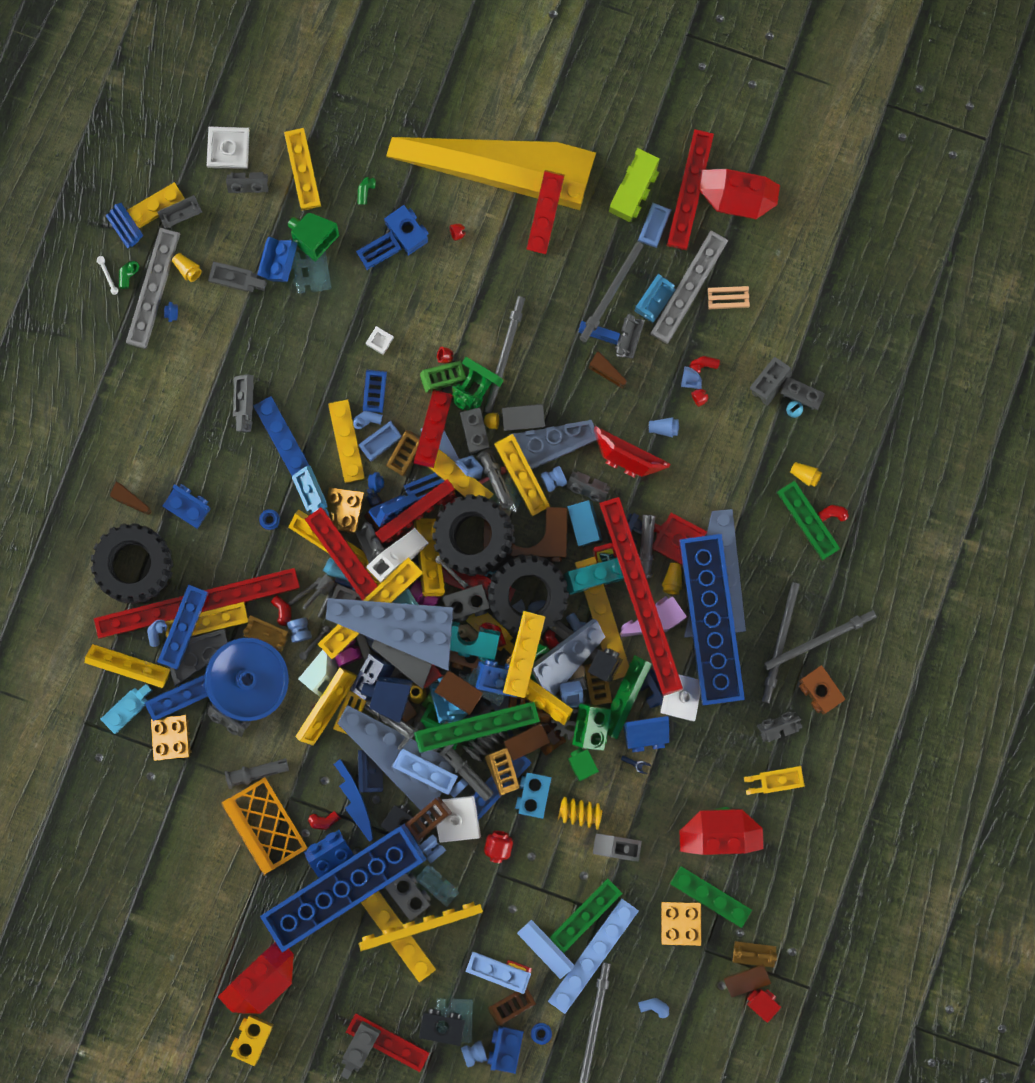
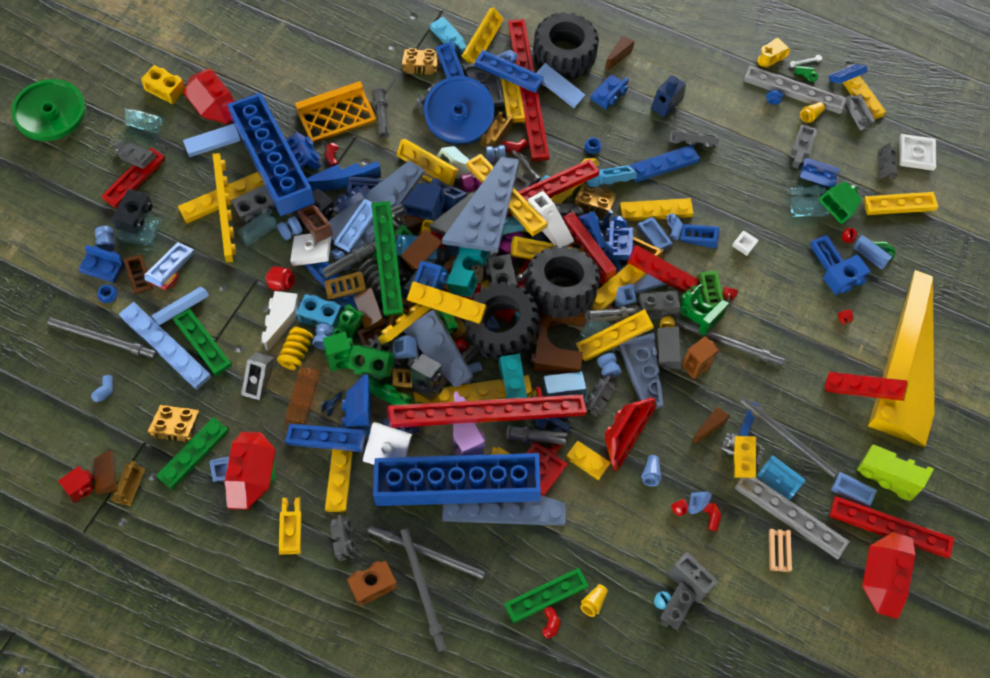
camera: 95 degrees right, 20 degrees down
none -> clear light blue hinge [124,108,163,133]
none -> light blue tile [183,124,241,157]
none -> medium blue slope [209,456,229,482]
none -> white slope [262,291,299,351]
none -> clear orange tile [285,367,320,425]
none -> blue plate [285,424,366,452]
none -> medium blue wheel [312,324,335,350]
none -> yellow plate [325,449,353,513]
none -> green hips [332,304,364,340]
none -> dark blue plate [333,185,370,214]
none -> light blue tile [537,63,585,108]
none -> yellow plate [566,441,611,480]
none -> blue bracket [606,221,633,260]
none -> dark blue torso [651,75,686,118]
none -> dark orange brick [682,336,718,379]
none -> yellow brick [734,436,756,479]
none -> yellow piece [757,38,790,68]
none -> red hinge [841,228,857,243]
none -> medium blue tile [853,235,892,270]

